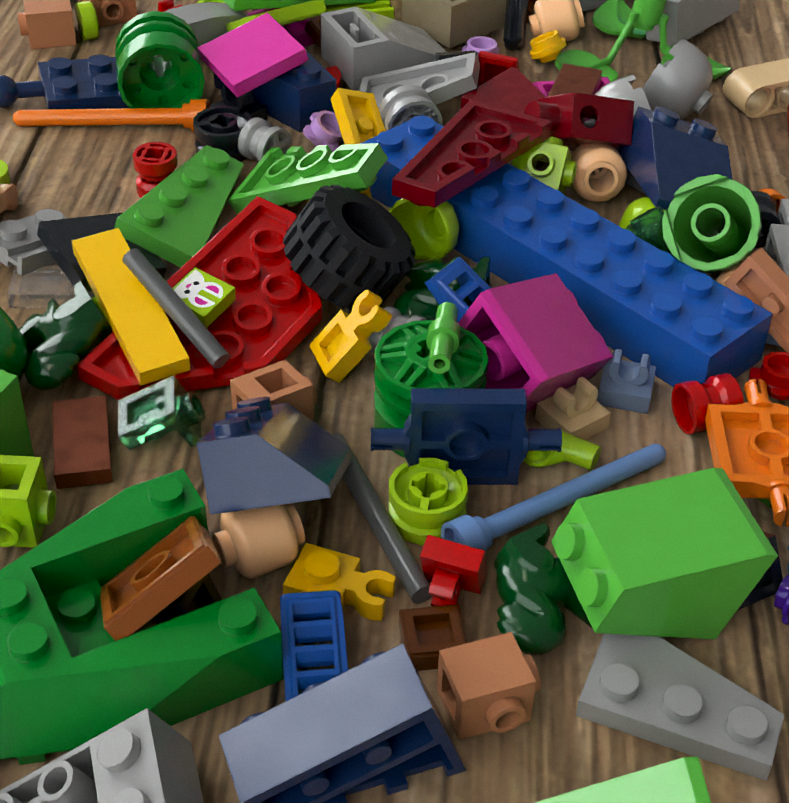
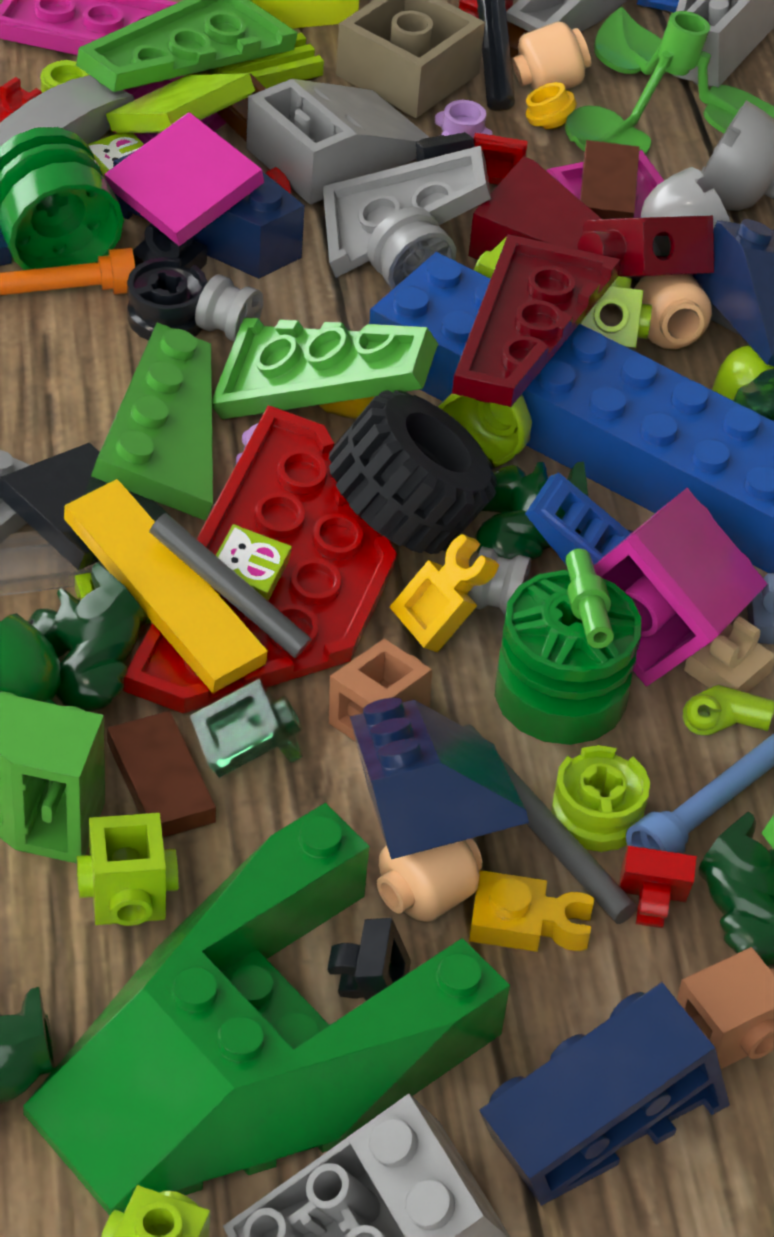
camera: 15 degrees left, 5 degrees up
dark orange tile [100,516,222,641] -> none
red wheel [132,142,178,198] -> none
blue slope [279,590,348,701] -> none
lavender plate [303,110,343,152] -> none
yellow plate [330,88,386,144] -> none
dark blue plate [371,388,562,485] -> none
reddish brown tile [399,604,467,671] -> none

